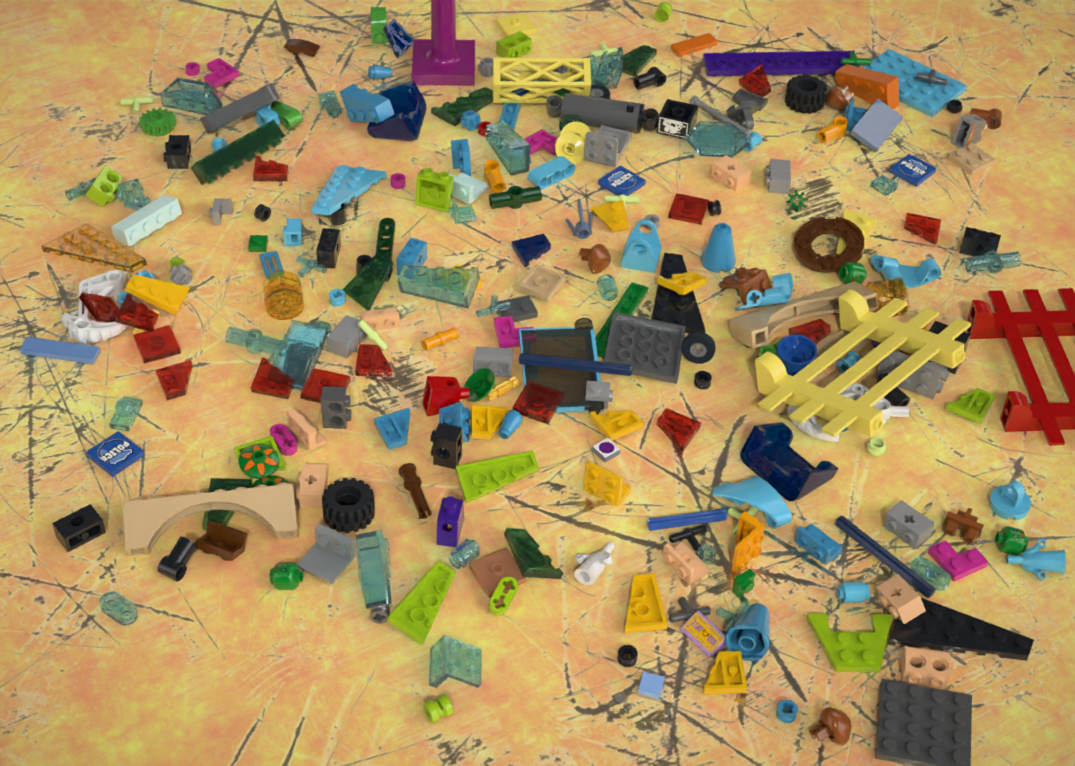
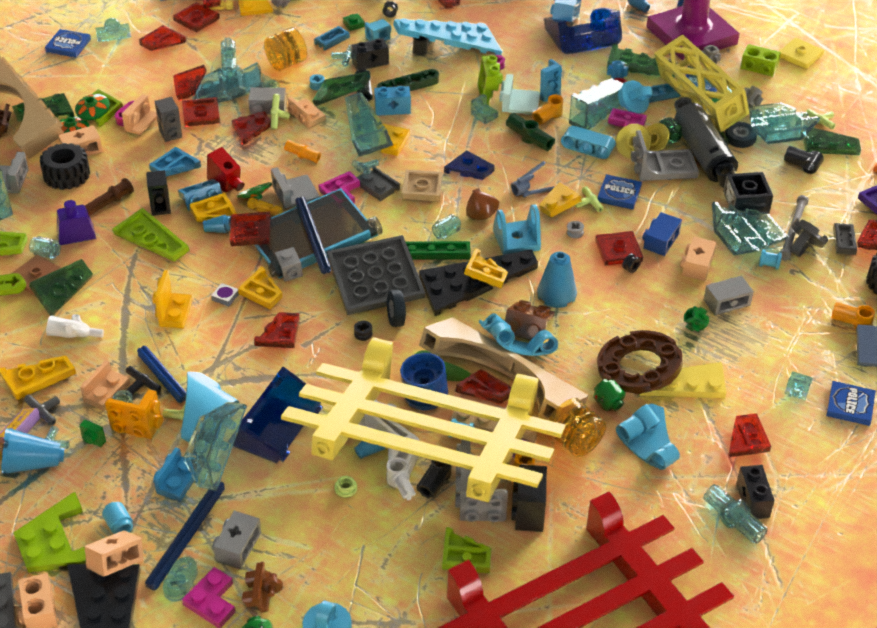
camera: 65 degrees right, 0 degrees up
none -> clear light blue wedge [183,402,247,491]
none -> medium azure tile [618,80,653,114]
none -> blue brick [642,212,682,256]

